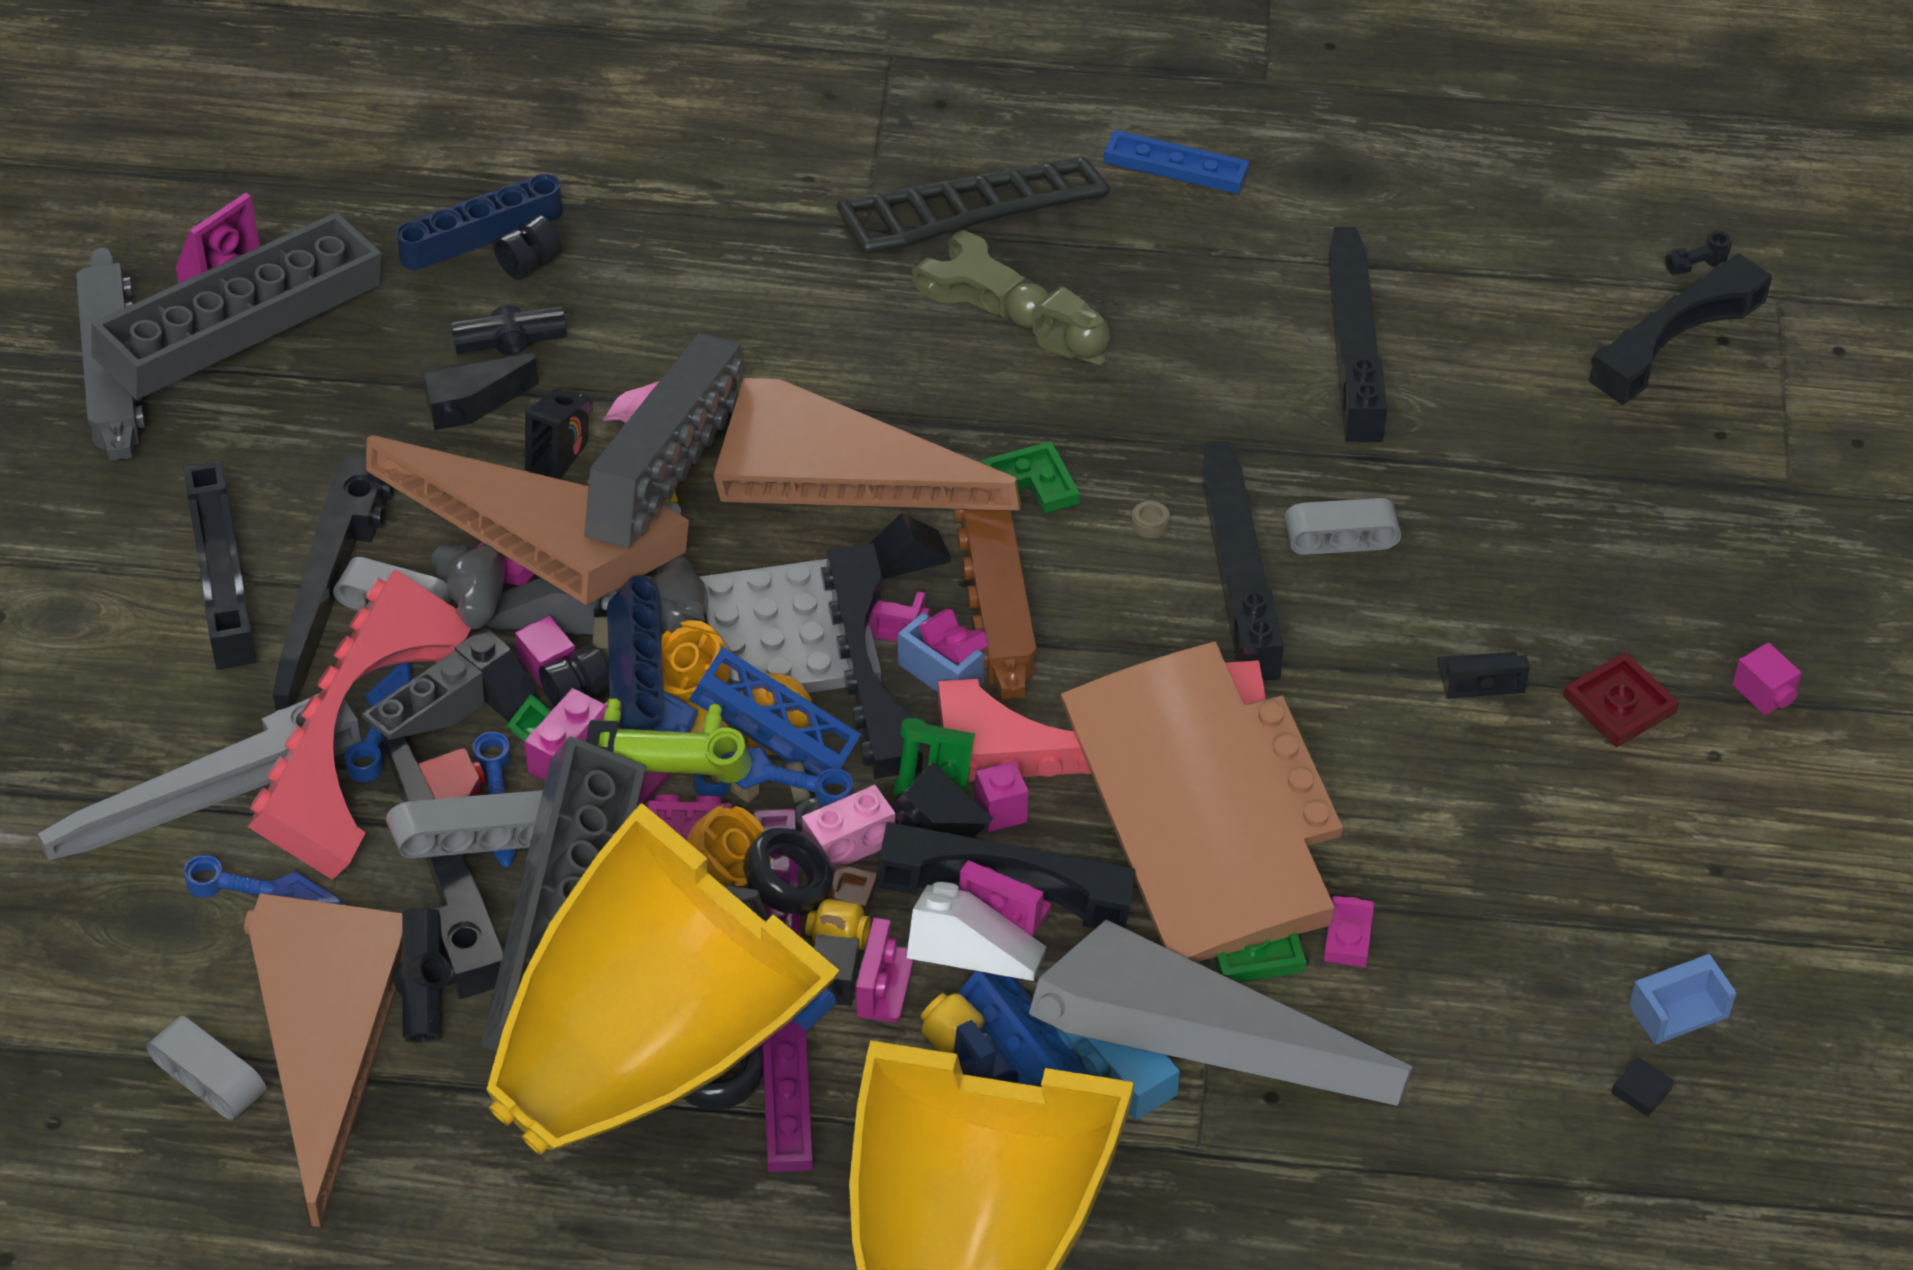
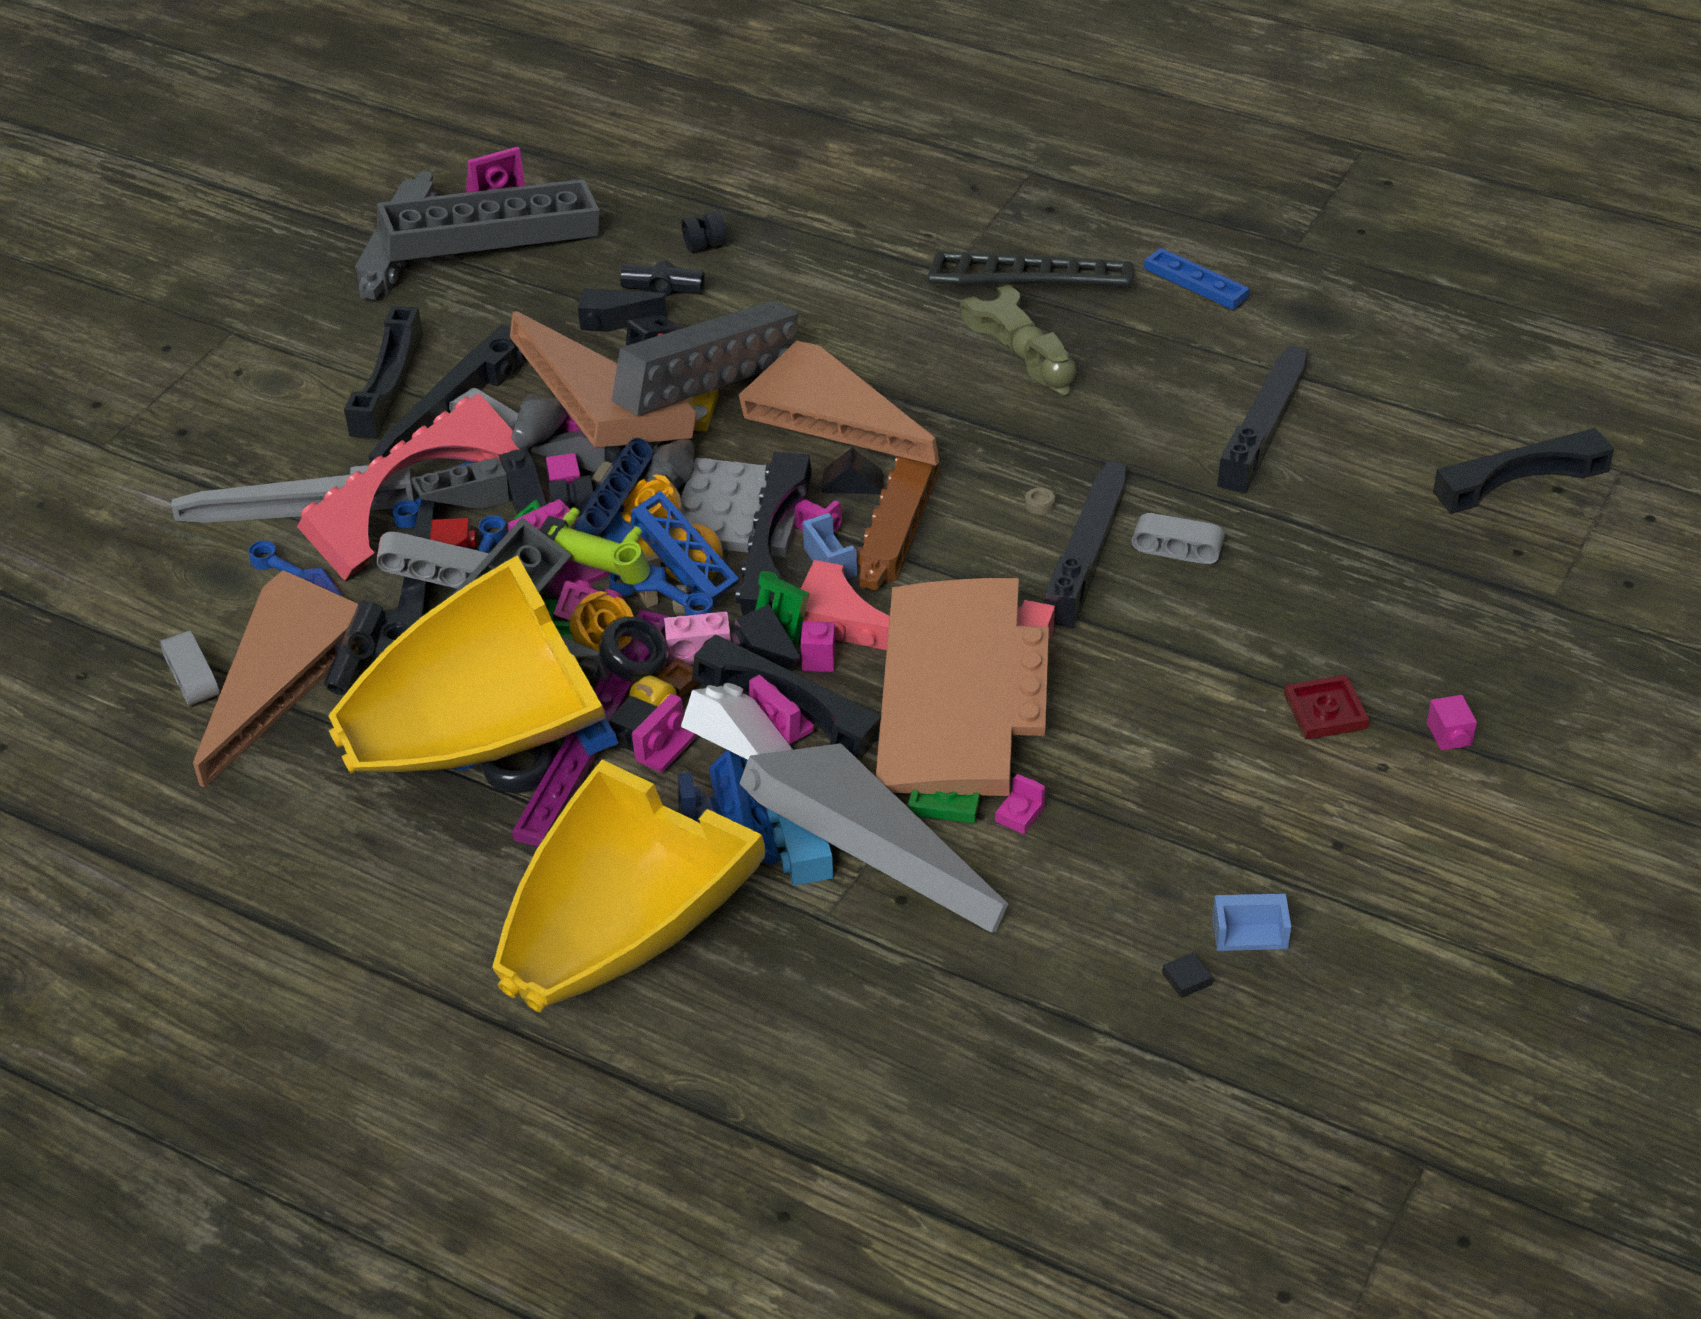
camera: 25 degrees right, 5 degrees down
dark blue beam [396,174,563,270] -> none
dark pink bracket [919,609,989,663] -> none
yellow head [920,993,985,1054] -> none
green plate [980,441,1080,513] -> none
black panel [1437,652,1530,699] -> none
black bar [1665,231,1732,275] -> none

